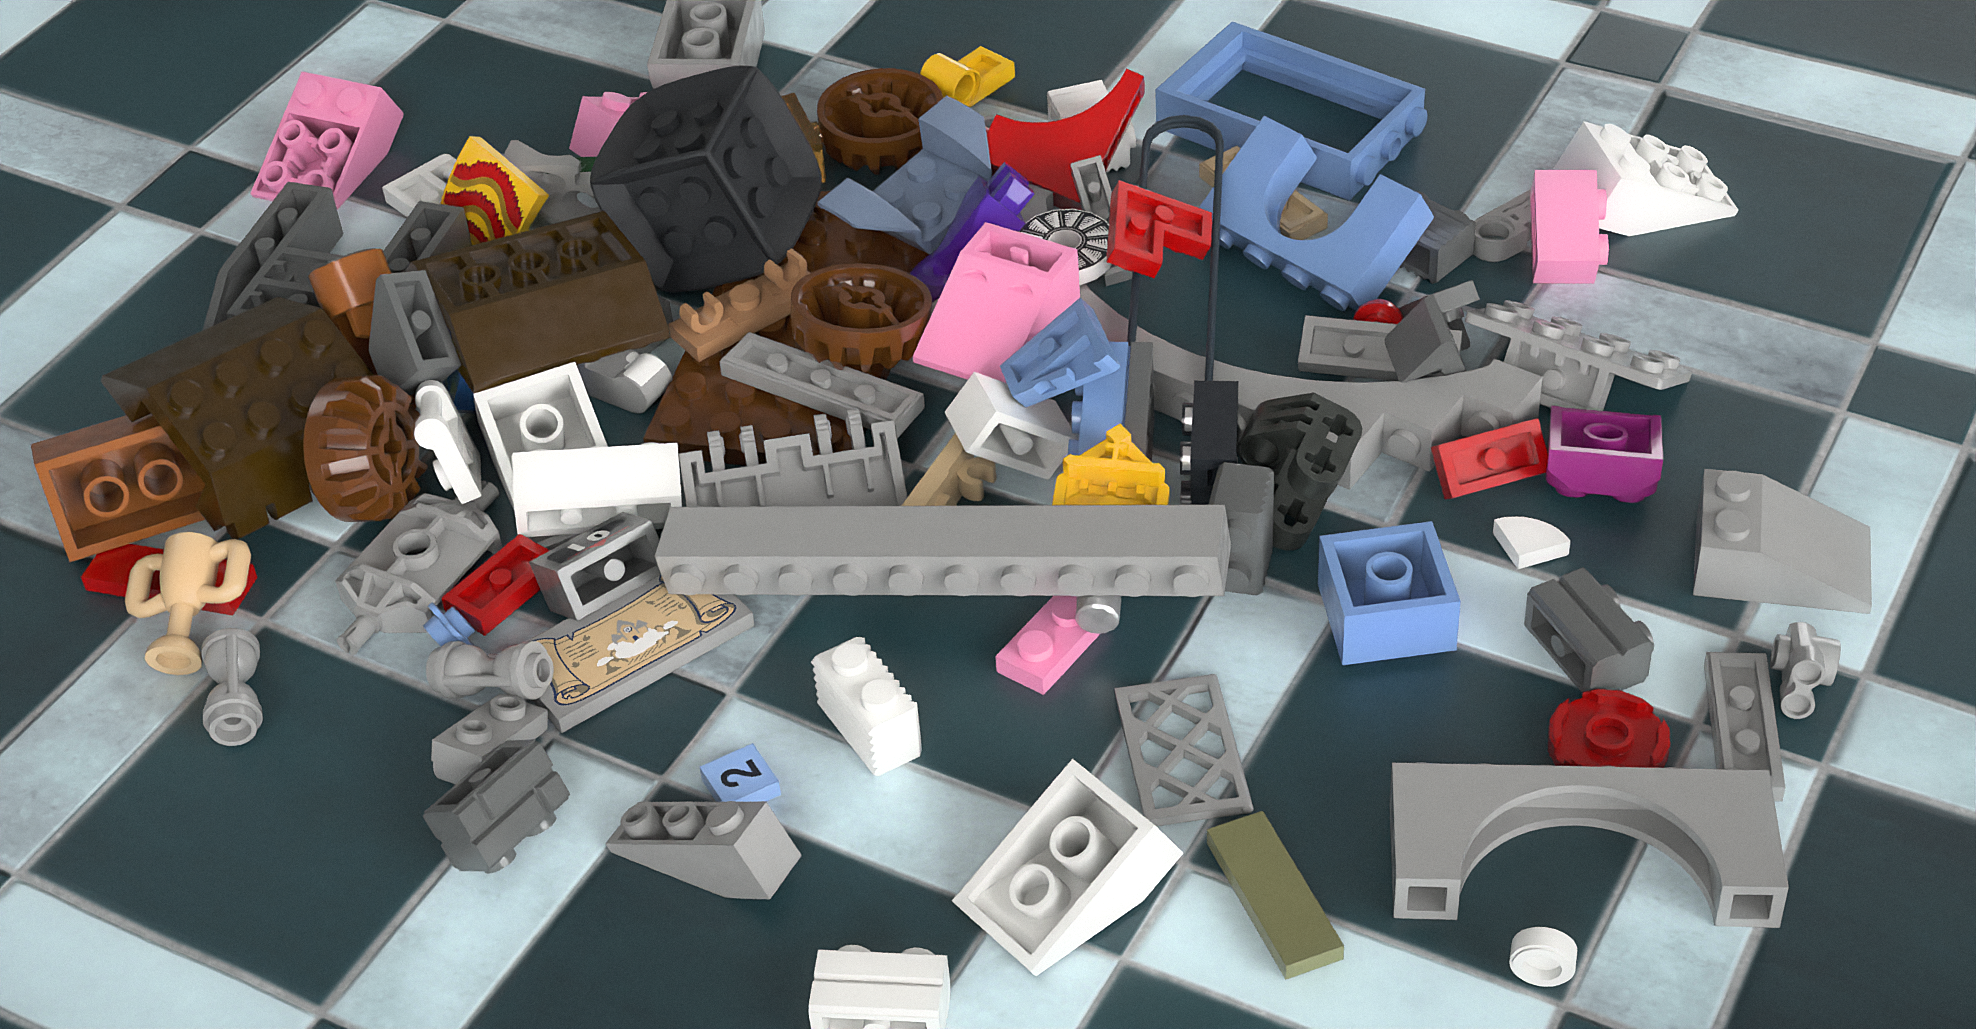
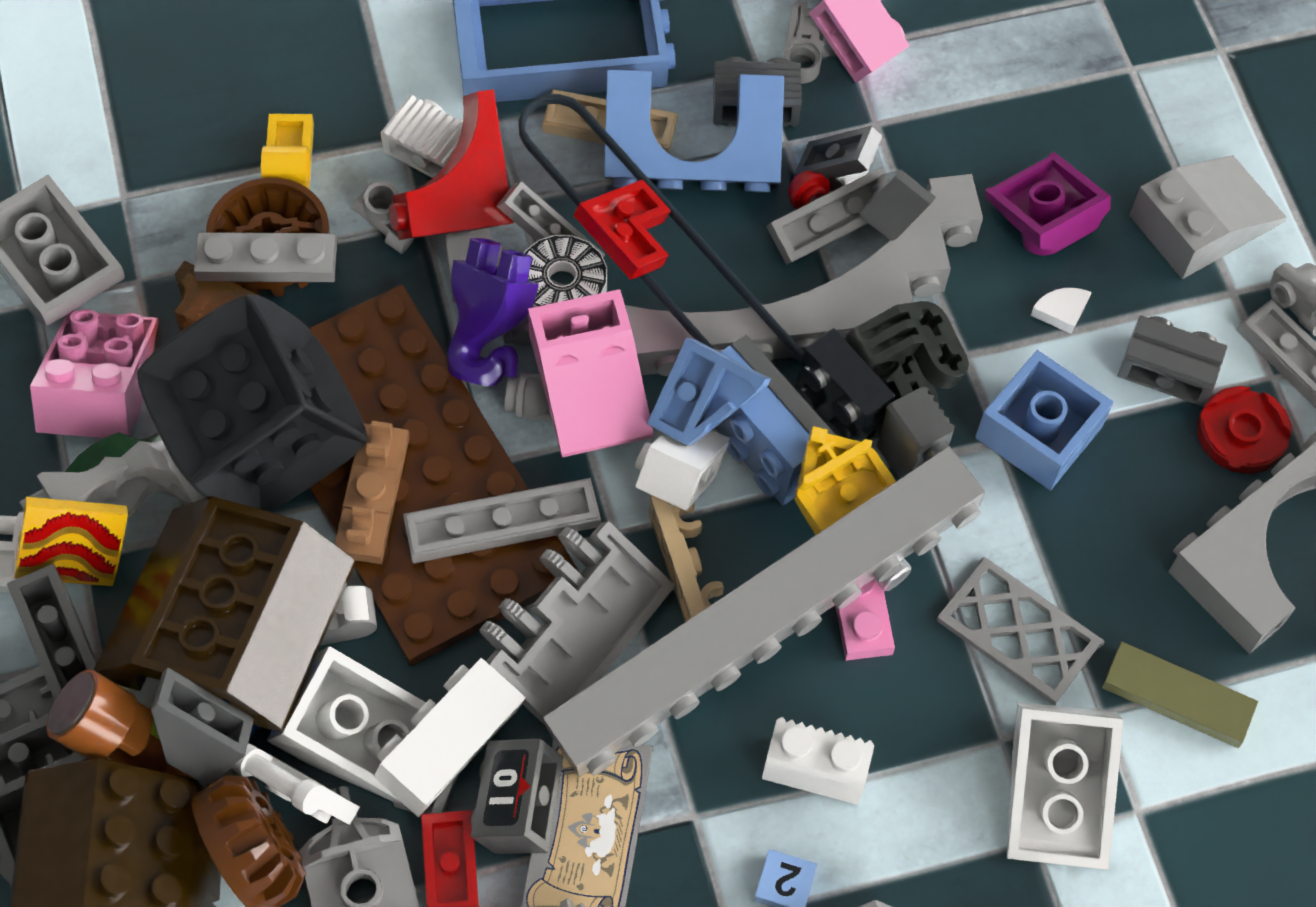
camera: 50 degrees left, 20 degrees up
reddish brown gear [791,264,932,372] -> none
sand blue piece [818,95,992,254] -> none
plate [1431,418,1548,500] -> none
light grey bracket [1465,300,1692,411] -> none
none -> light grey plate [194,232,337,282]

